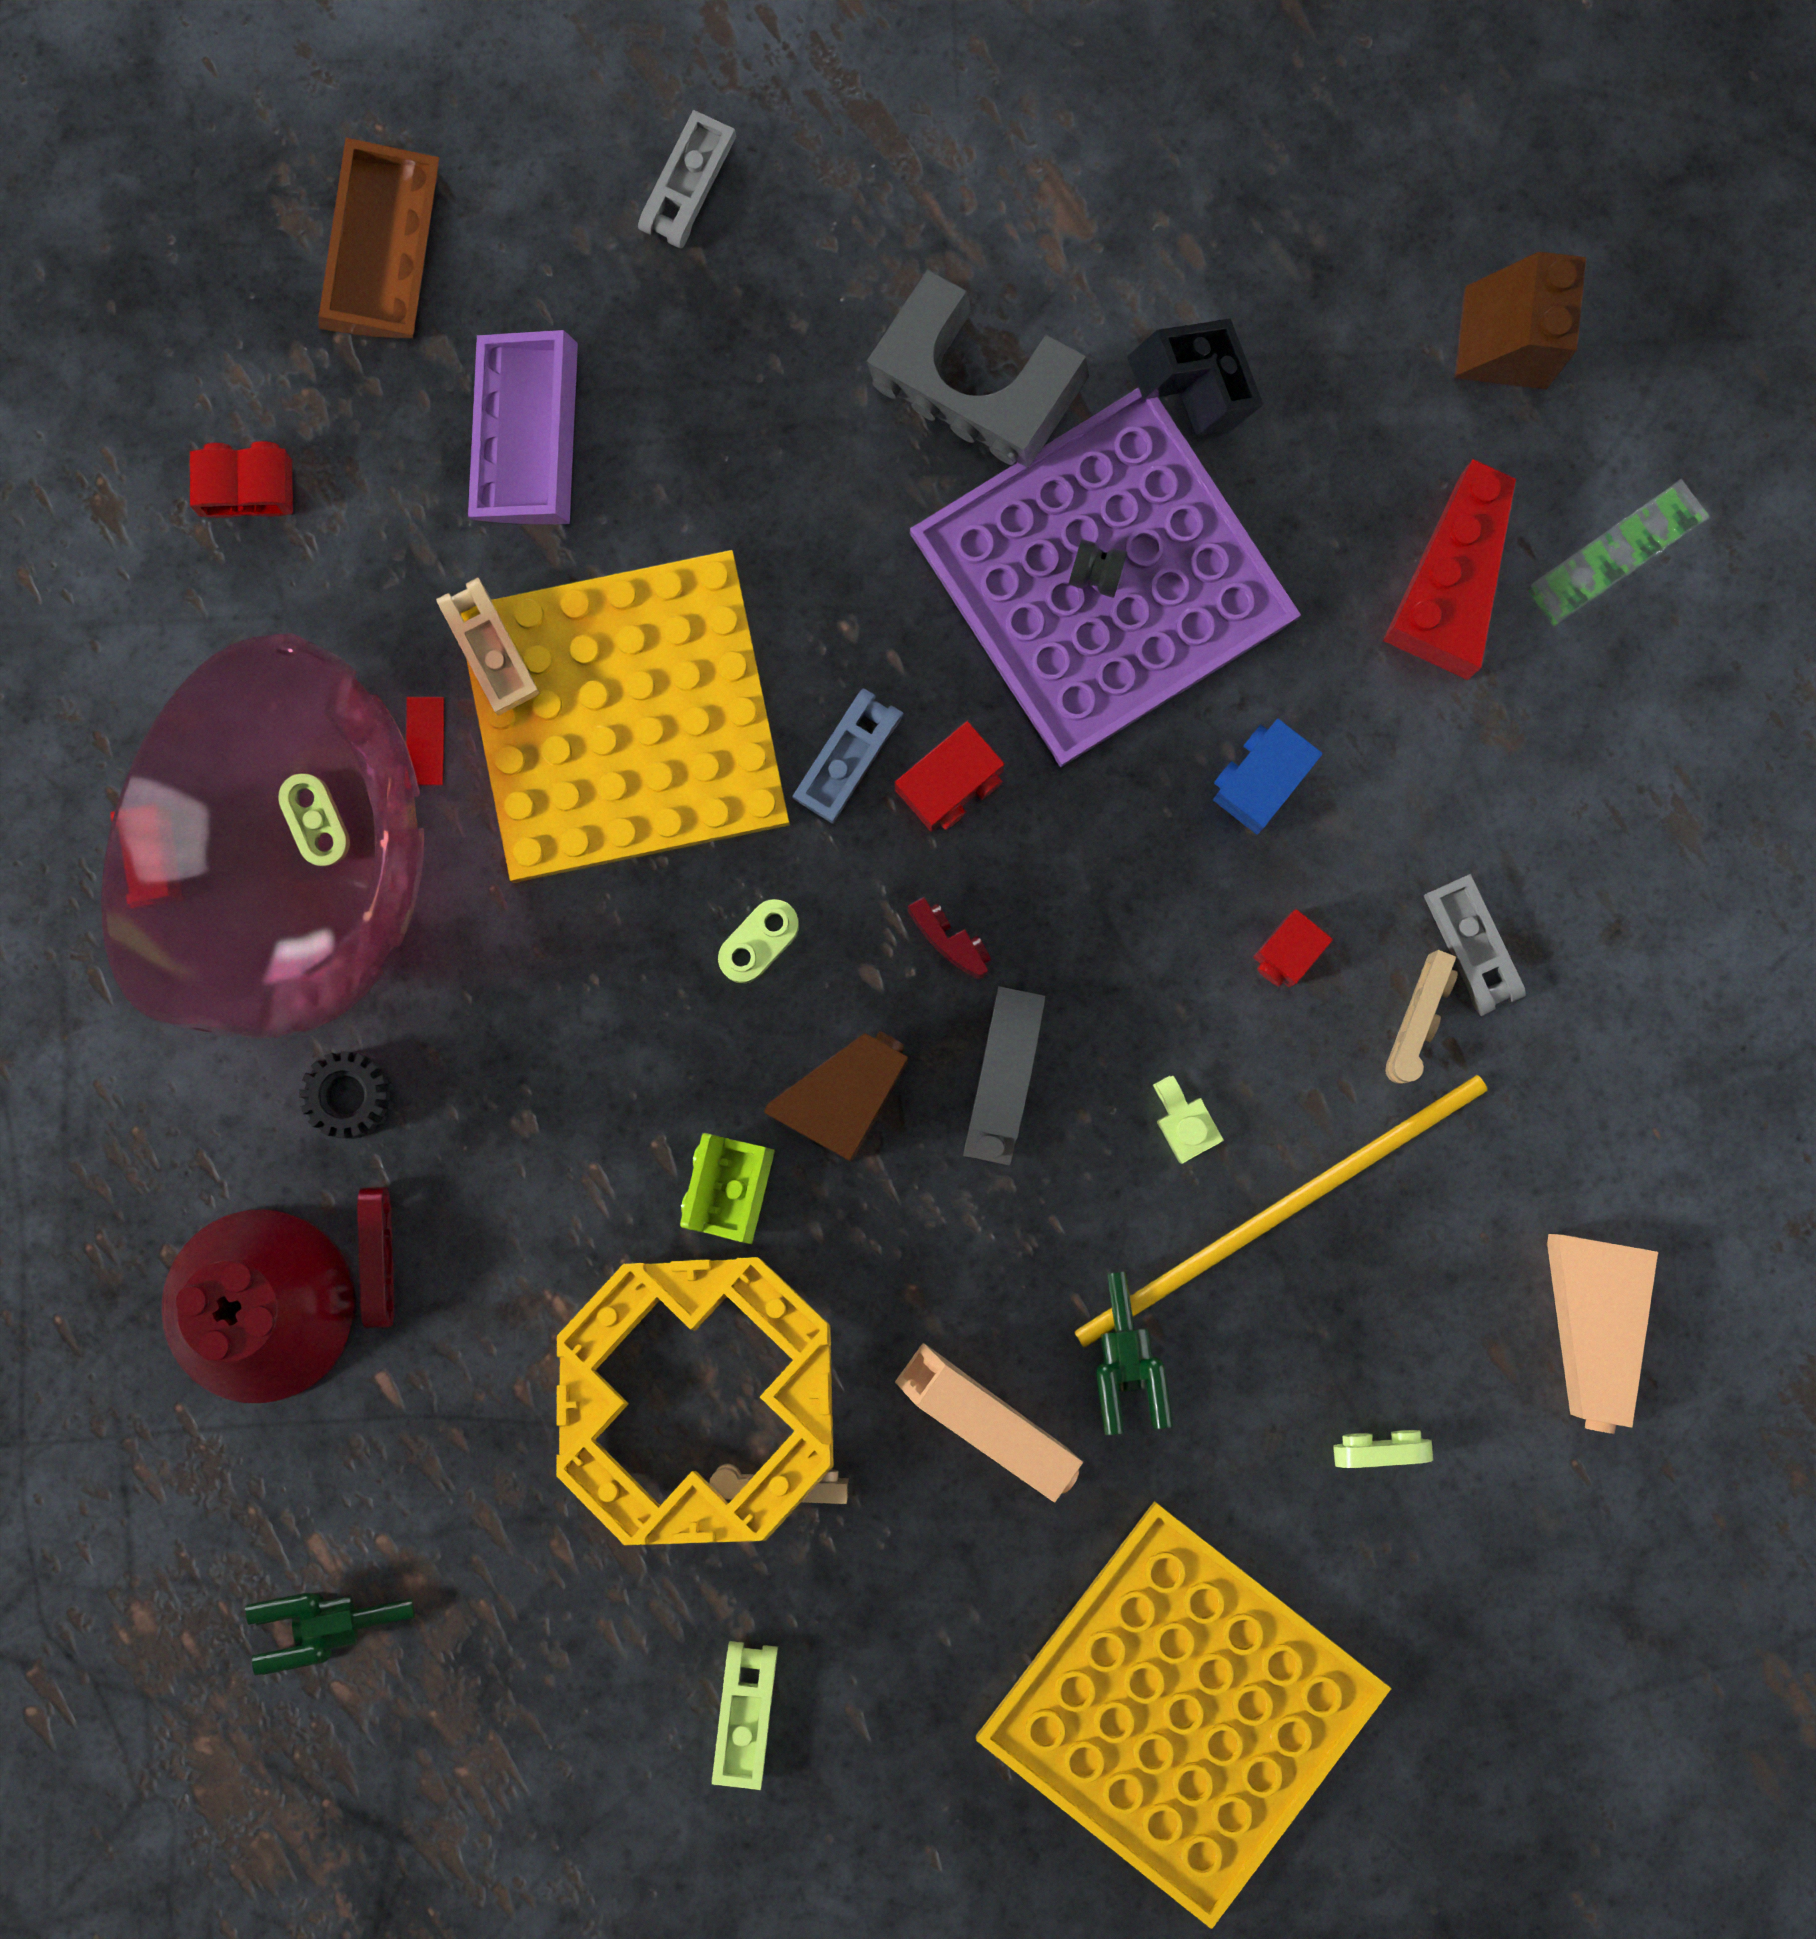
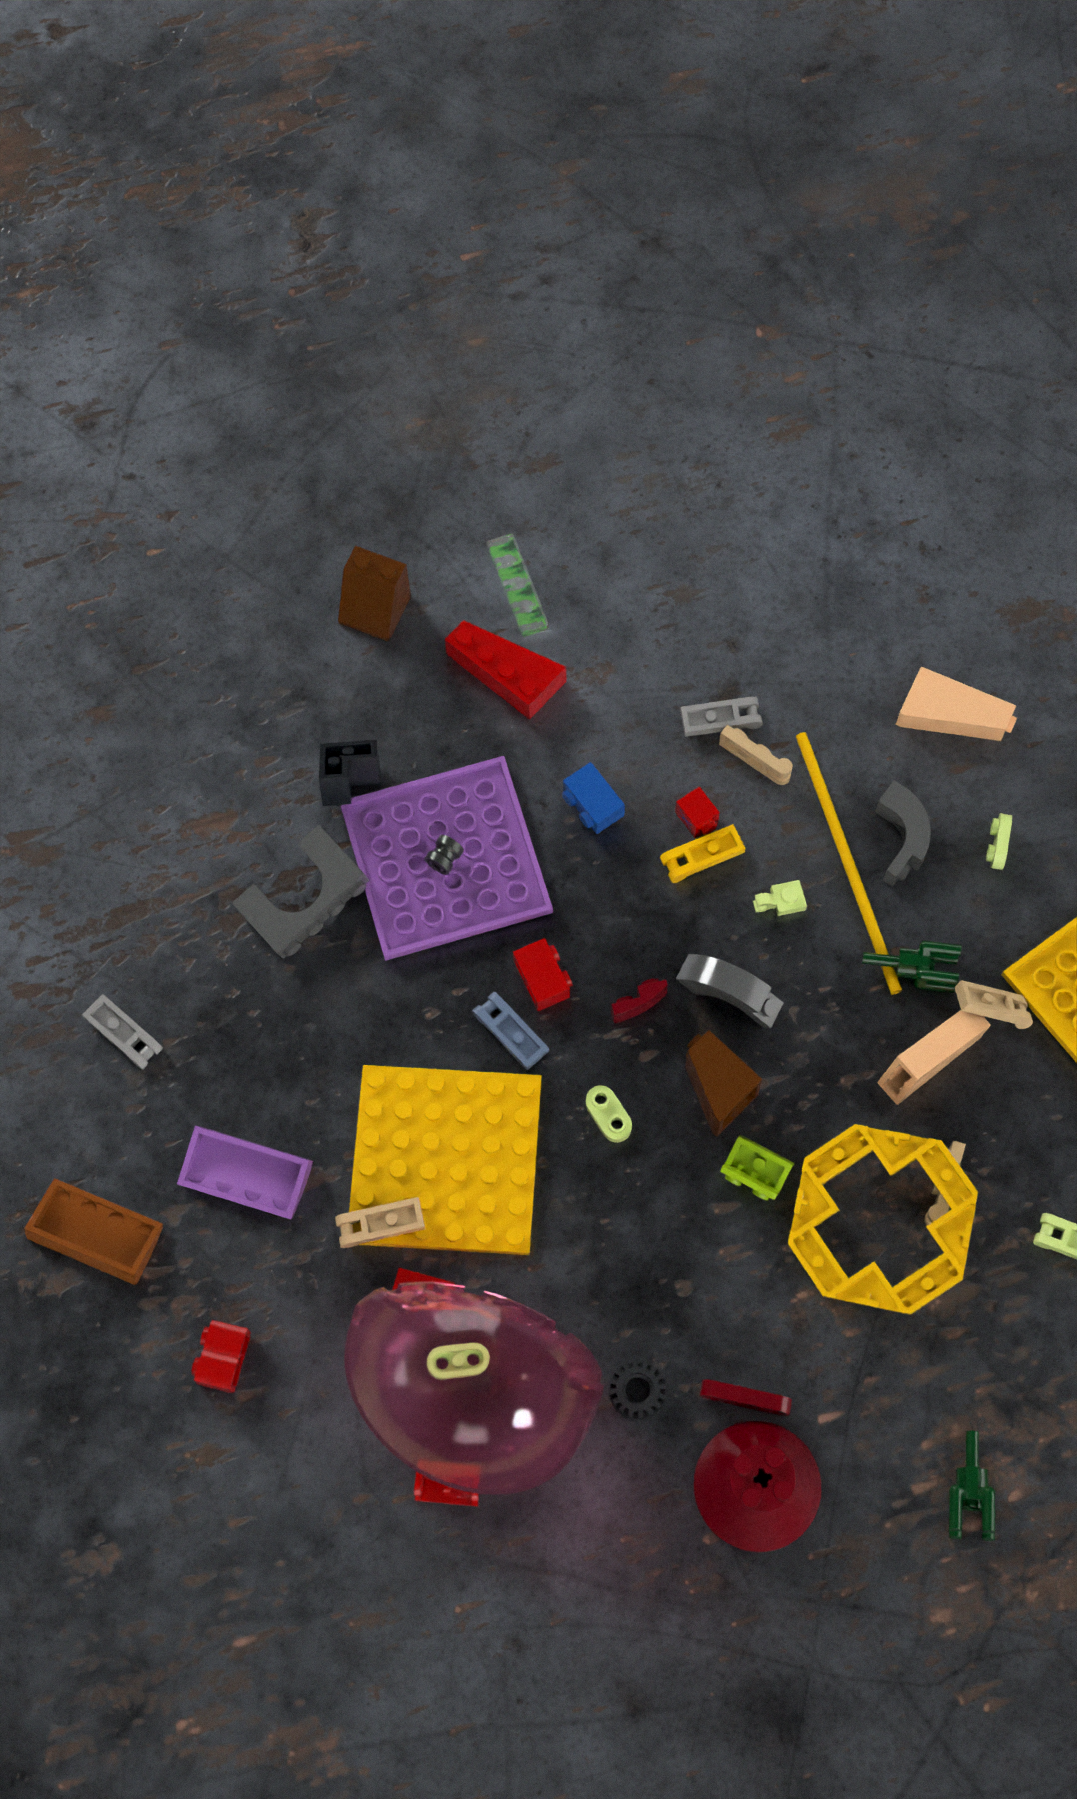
camera: 75 degrees left, 15 degrees down
none -> yellow plate [659,824,746,883]
none -> dark grey arch [875,780,931,887]
none -> tan plate [955,980,1033,1029]

